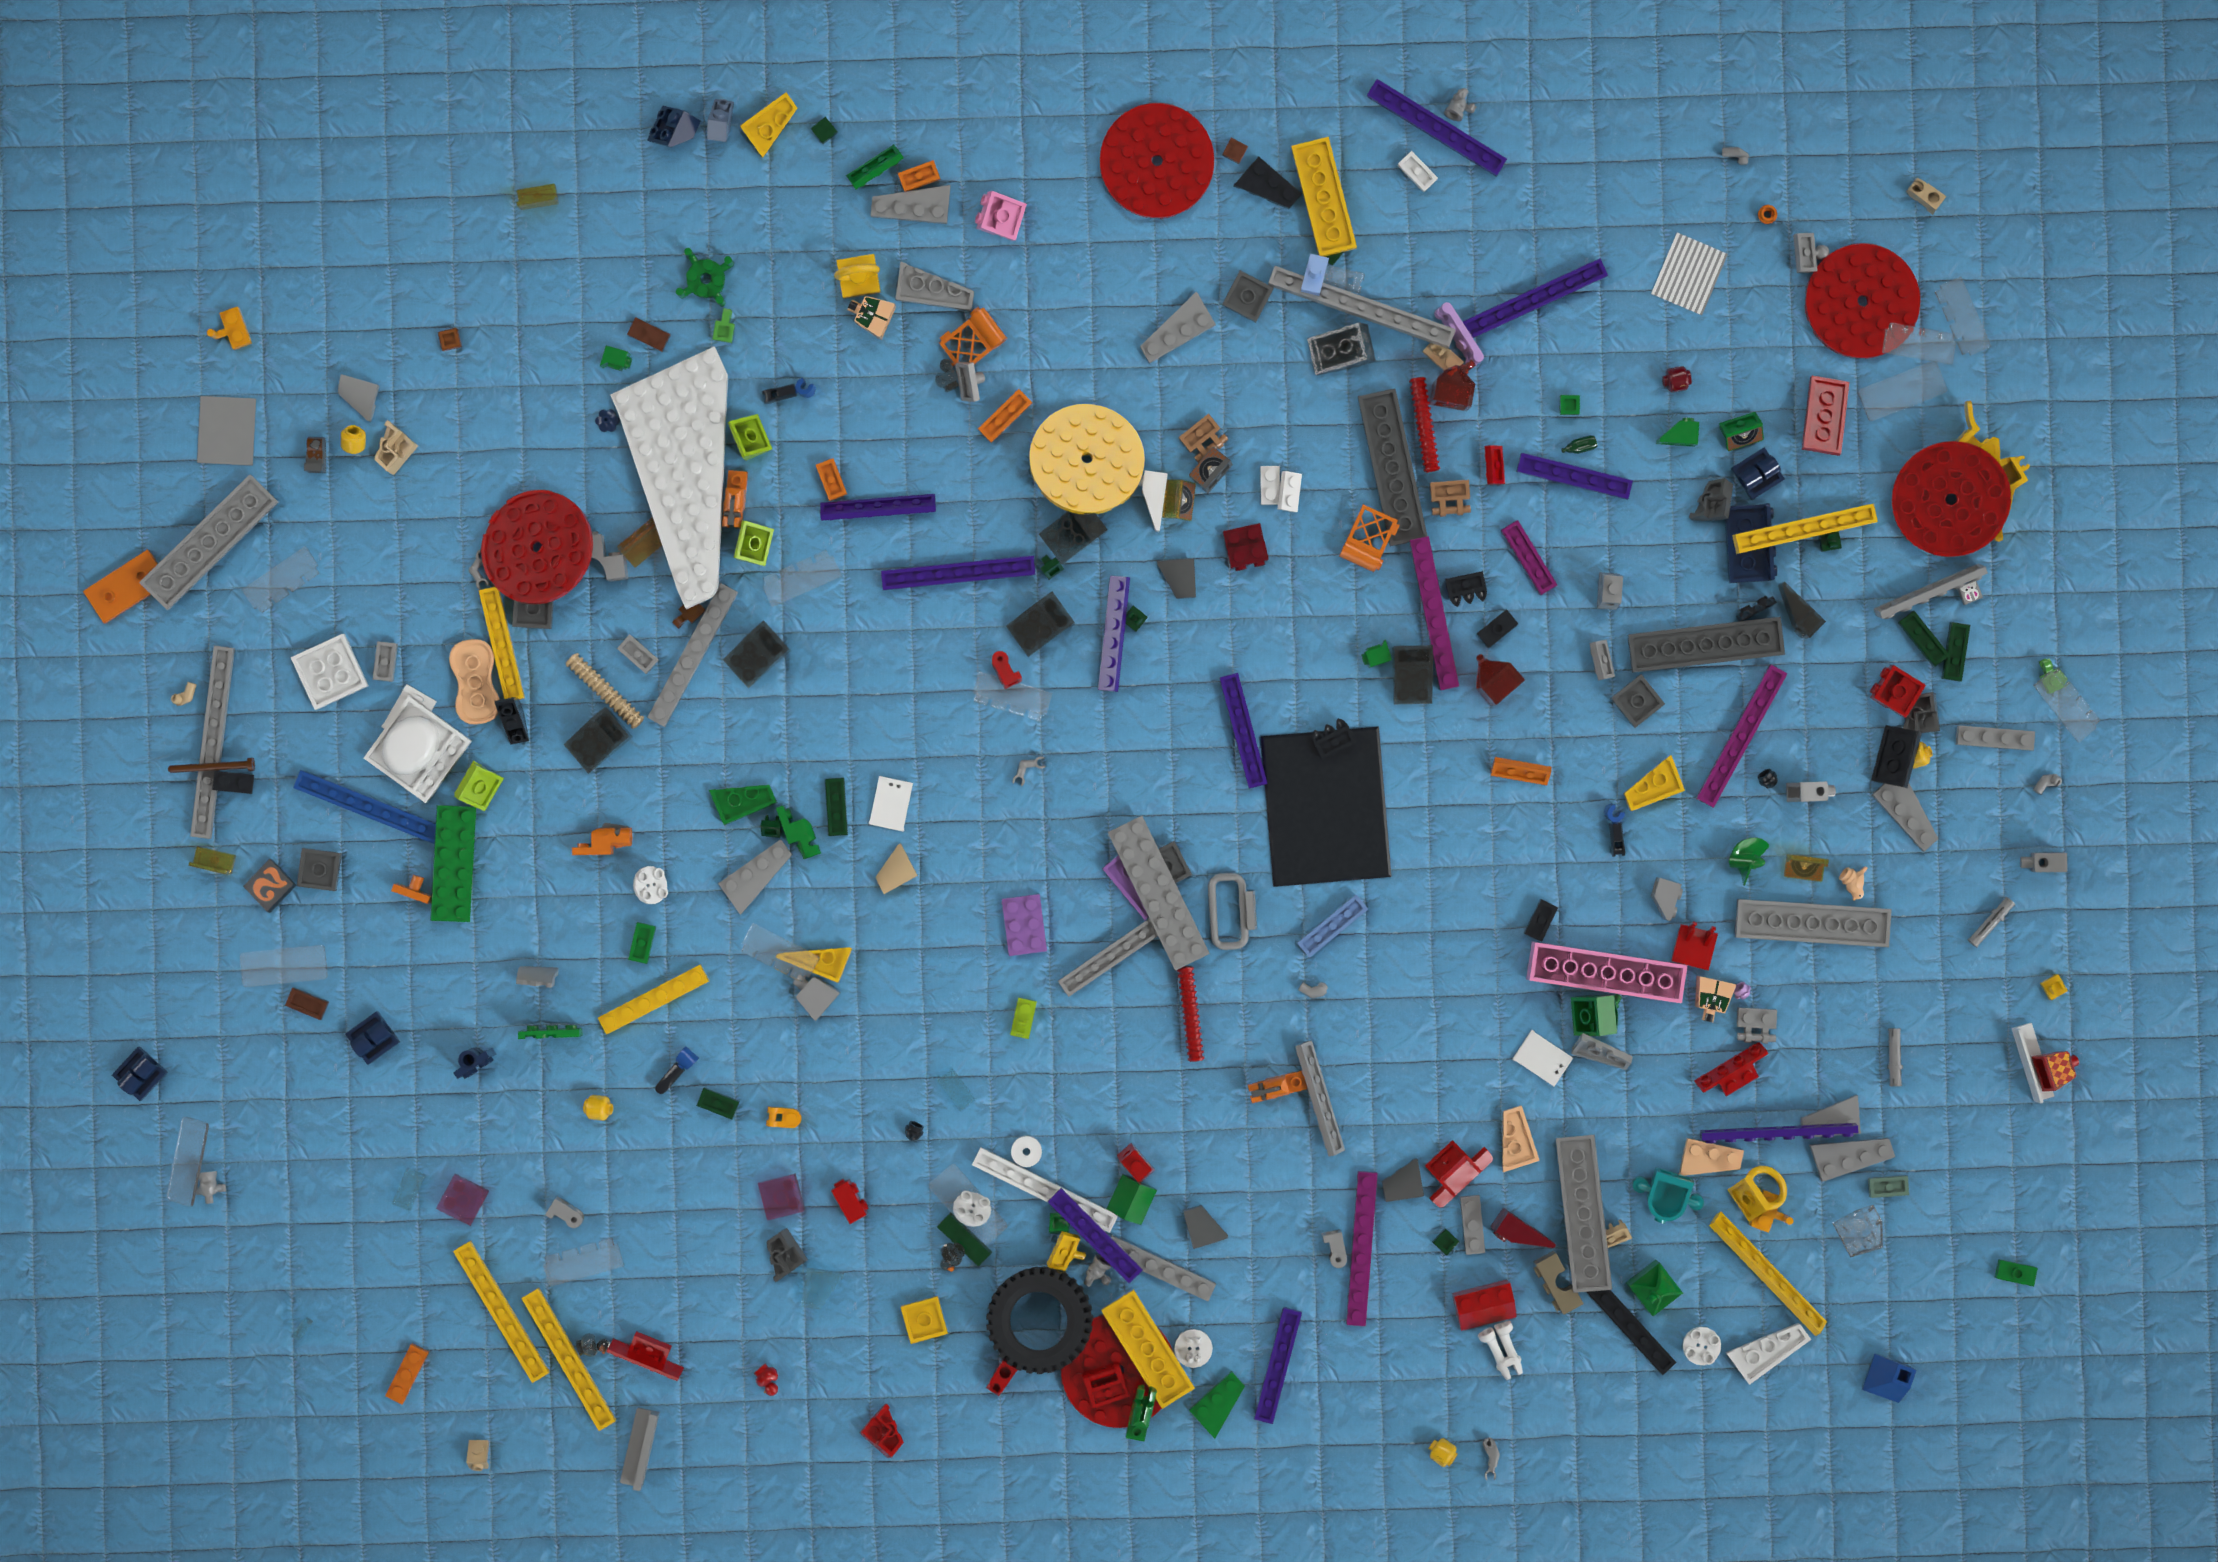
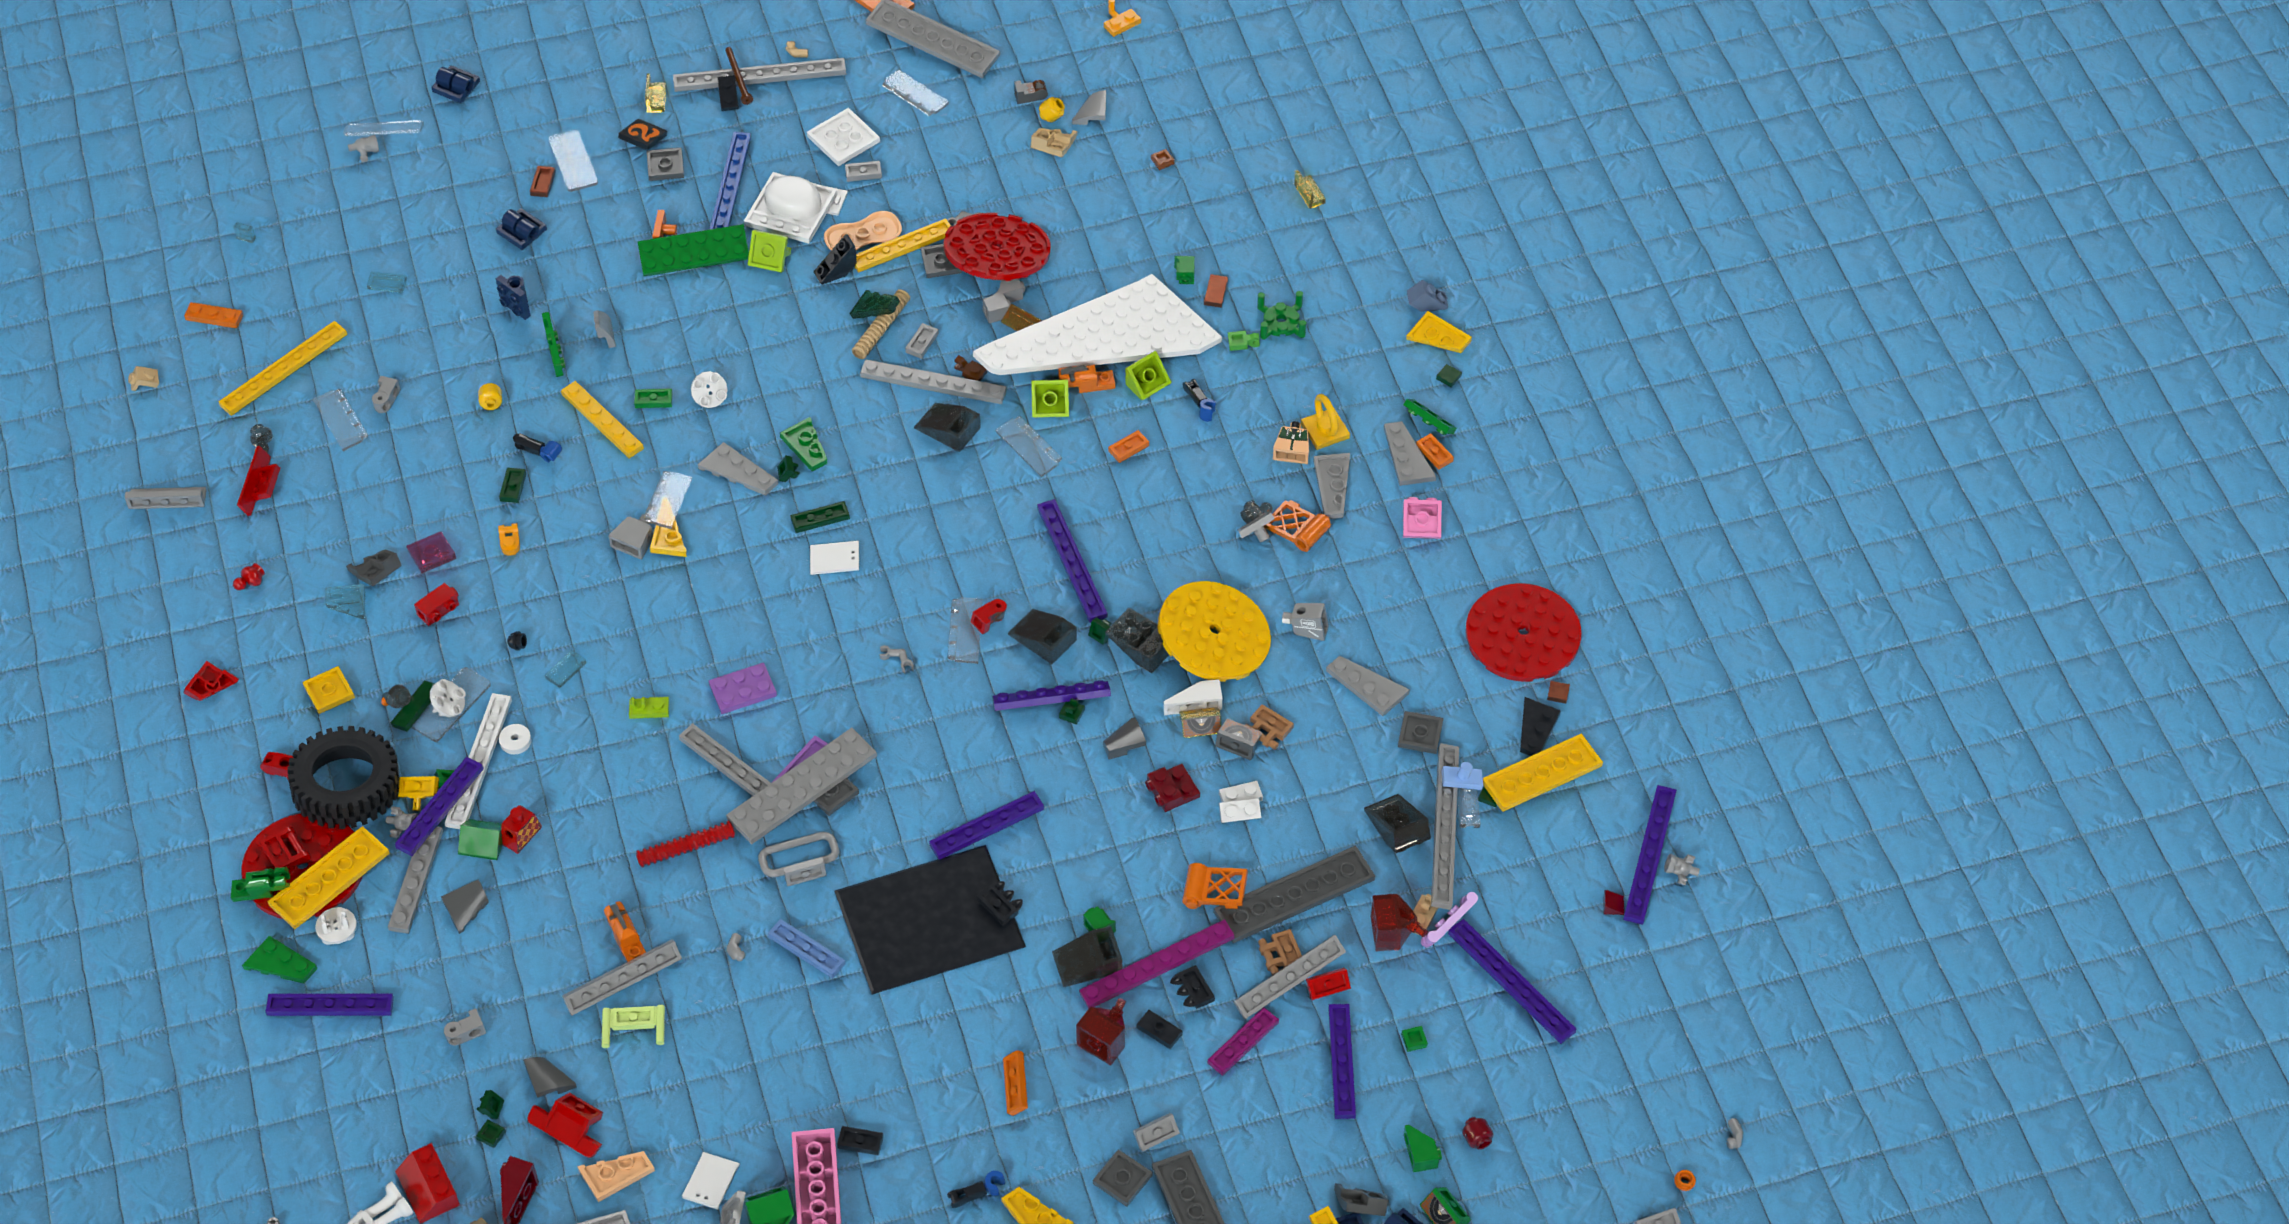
camera: 75 degrees right, 35 degrees down
light grey sticker [197,396,256,466] -> none
clear pink plate [436,1174,489,1226] -> none
yellow plate [521,1288,616,1431] -> none
clear smoke slope [564,707,633,774] -> none
orange plate [572,823,633,855] -> none
dark blue plant [595,409,620,432] -> none
dark blue slope [647,106,701,147] -> none
green plate [776,805,821,859] -> none
dark purple plate [820,494,936,521] -> none
tan slope [875,843,918,894] -> none
orange plate [978,389,1032,443] -> none
magenta plate [1346,1171,1378,1326] -> none
white plate [1397,151,1438,193] -> none
red piece [1409,377,1441,473] -> none
yellow head [1428,1438,1458,1467] -> none
light grey plate [1460,1195,1485,1255] -> none
dark green piece [1561,435,1597,454] -> none
light grey torso [1597,572,1623,610] -> none
sticker [1651,233,1728,315] -> none
none -> dark green tile [476,1090,505,1119]
none -> yellowish green plate [602,1005,665,1048]
none -> clear green wing [849,290,900,319]
none -> light grey plate [1233,935,1346,1019]
none -> light grey torso [1282,603,1329,641]
none -> dark red slope [1603,890,1624,915]

